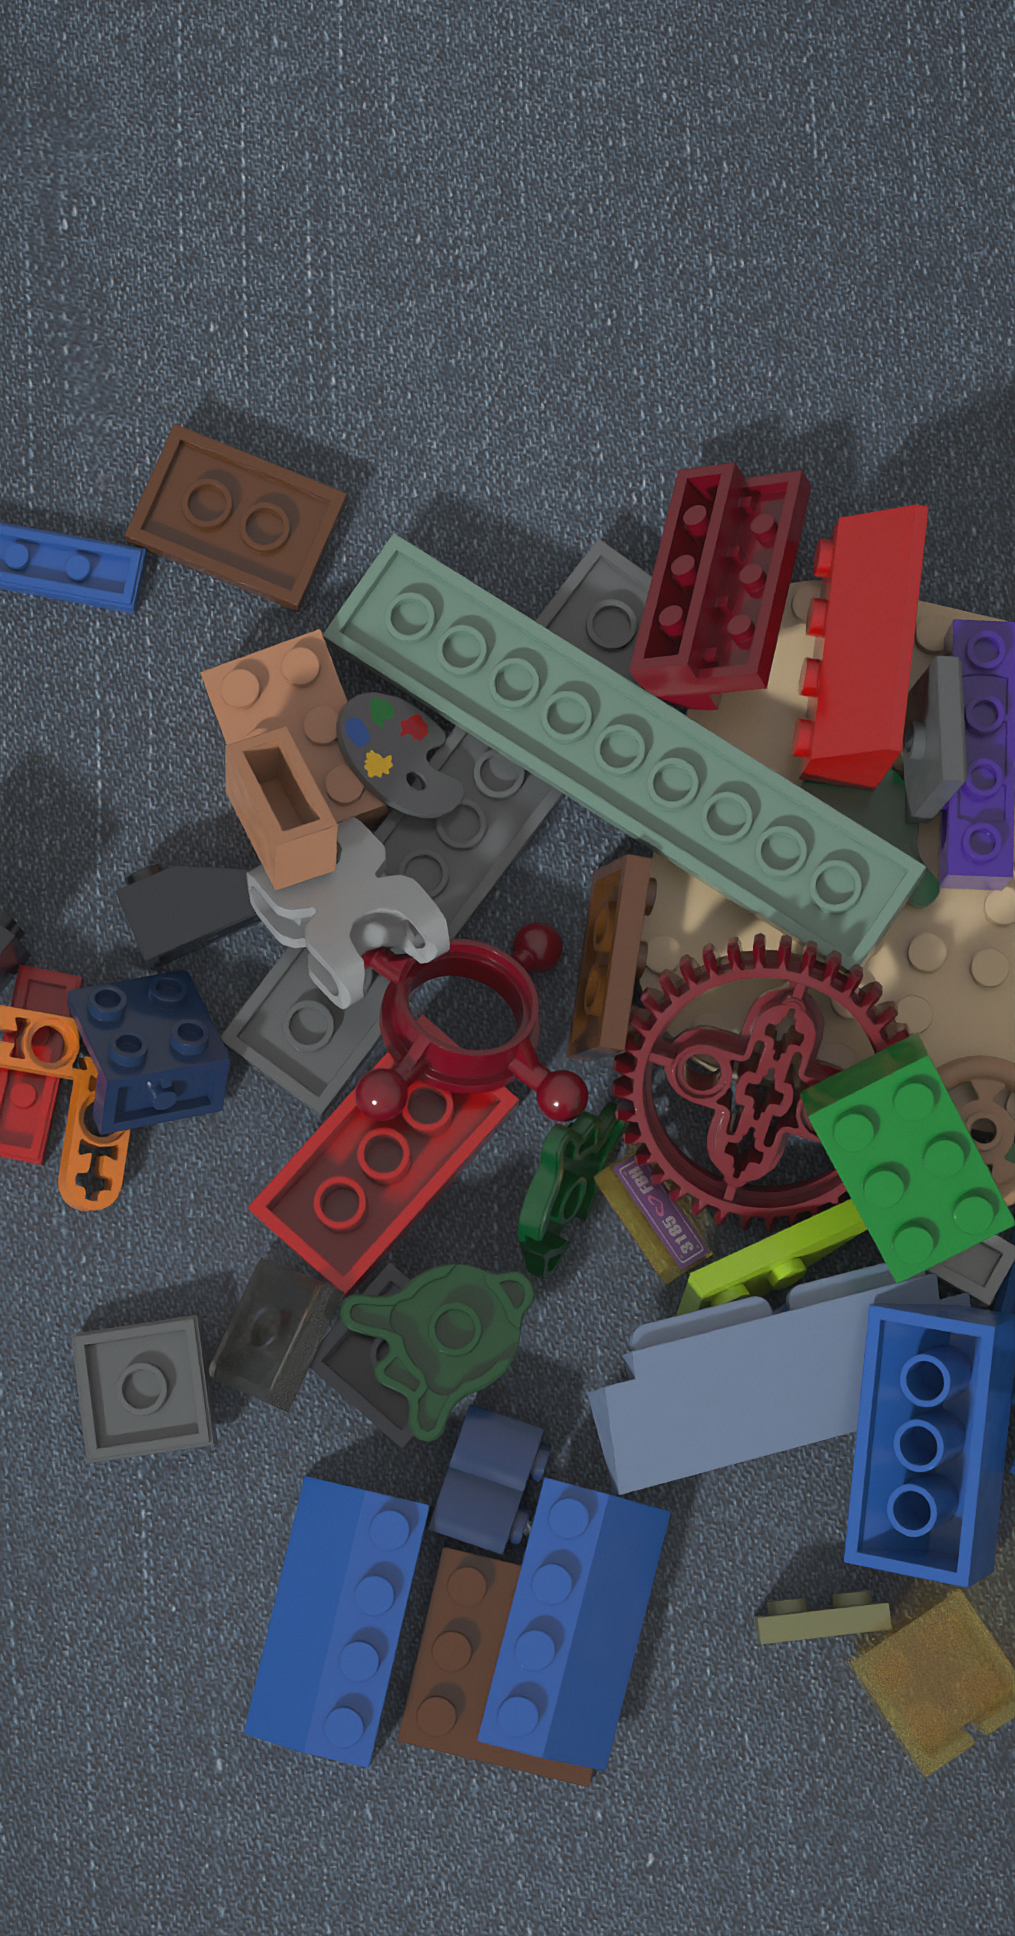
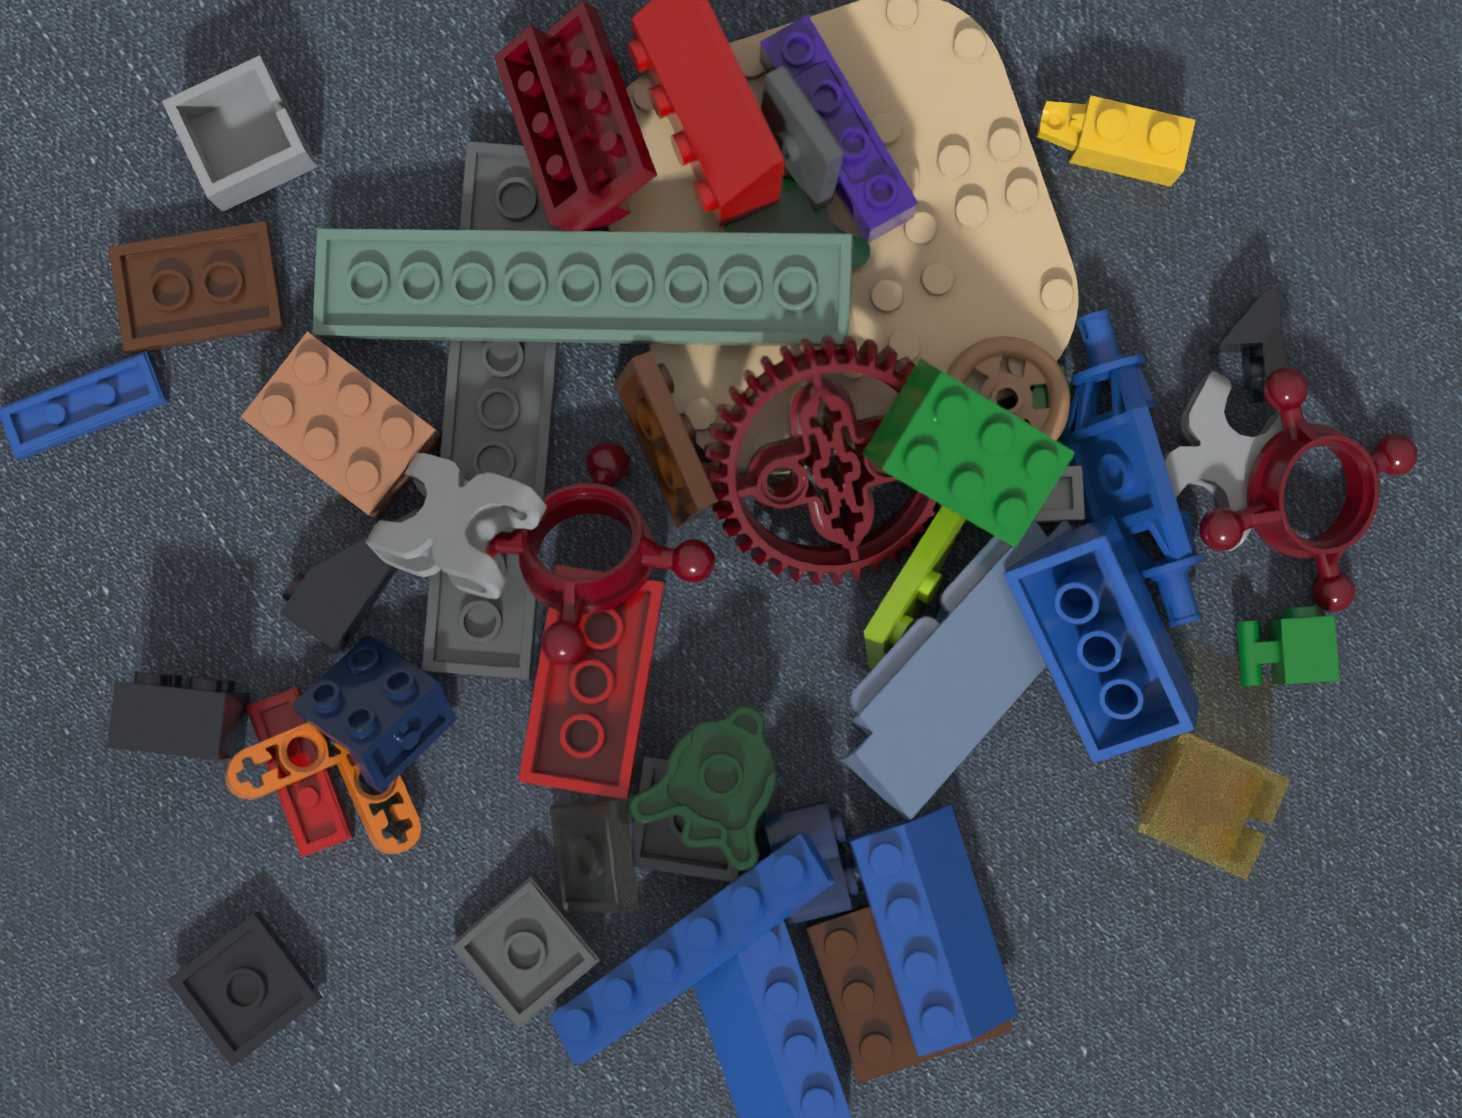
camera: 30 degrees left, 5 degrees up
nougat piece [225,726,338,891] -> none
dark grey piece [336,692,464,818] -> none
dark green tile [518,1101,628,1279] -> none
tile [593,1151,713,1285] -> none
olive plate [753,1590,892,1644] -> none
none -> light grey piece [162,55,318,212]
none -> blue plate [549,833,837,1064]

